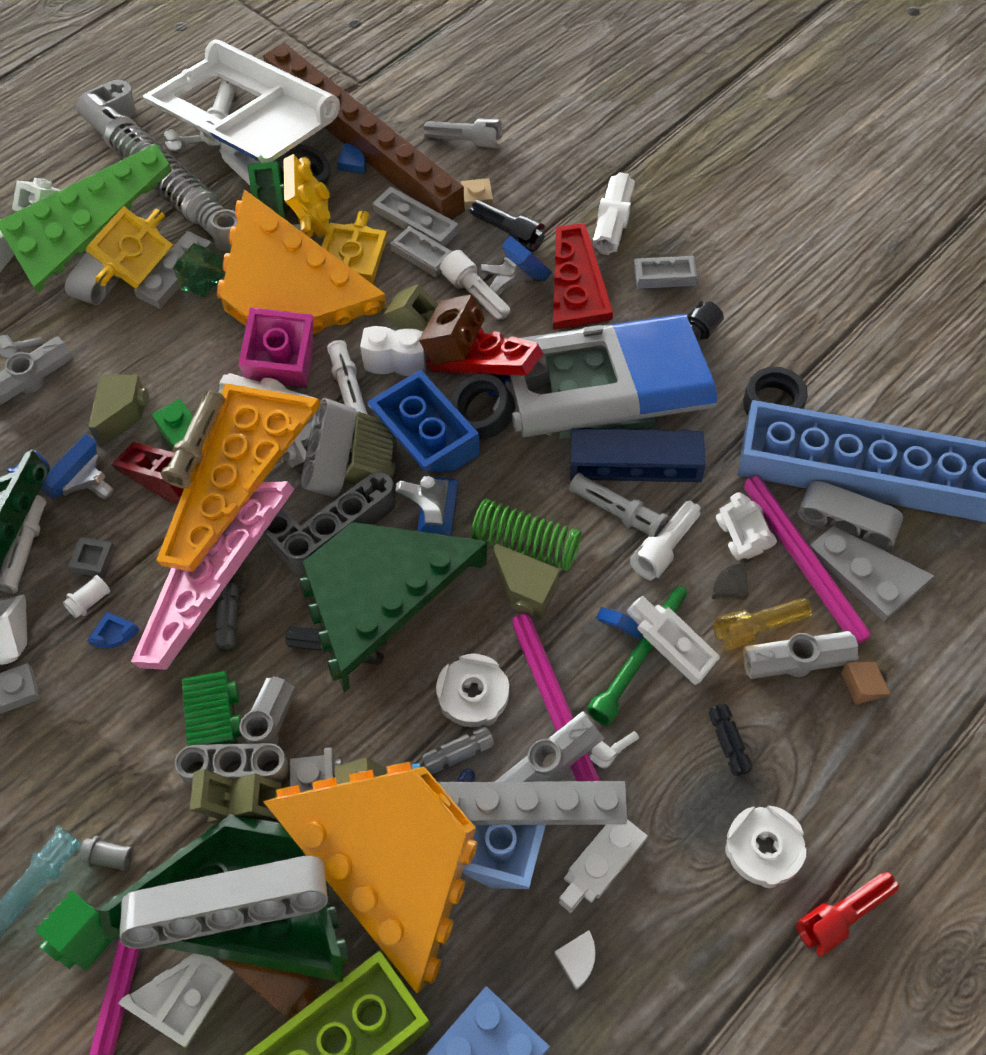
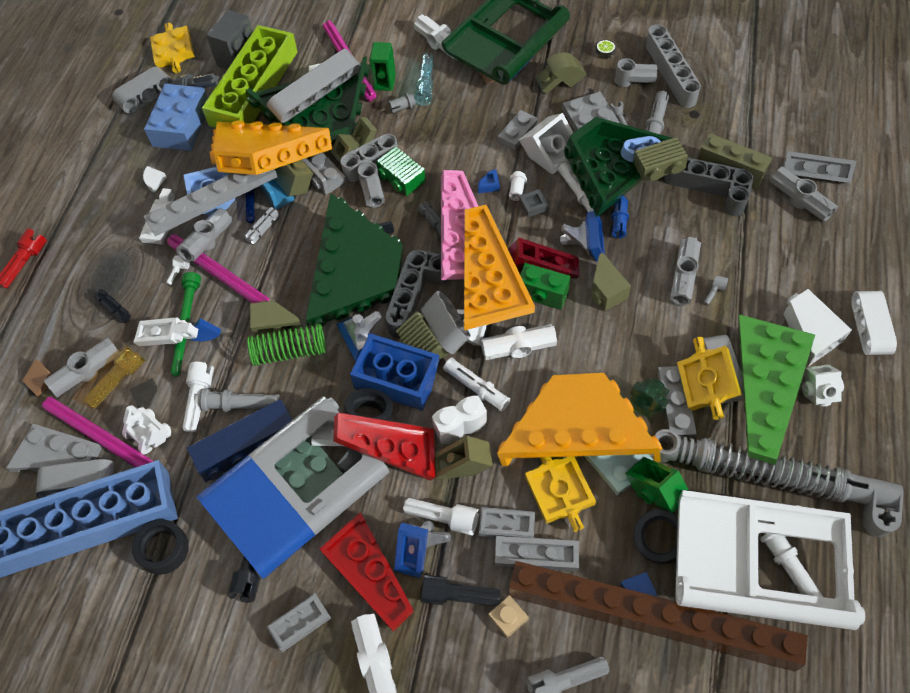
camera: 150 degrees right, 0 degrees up
dark tan pin [160,390,225,488] -> none
dark pink slope [238,307,313,388] -> none
yellow plate [284,154,330,238] -> none
reddish brown brick [419,294,485,364] -> none
white plate [436,654,509,727] -> none
white plate [725,806,806,888] -> none

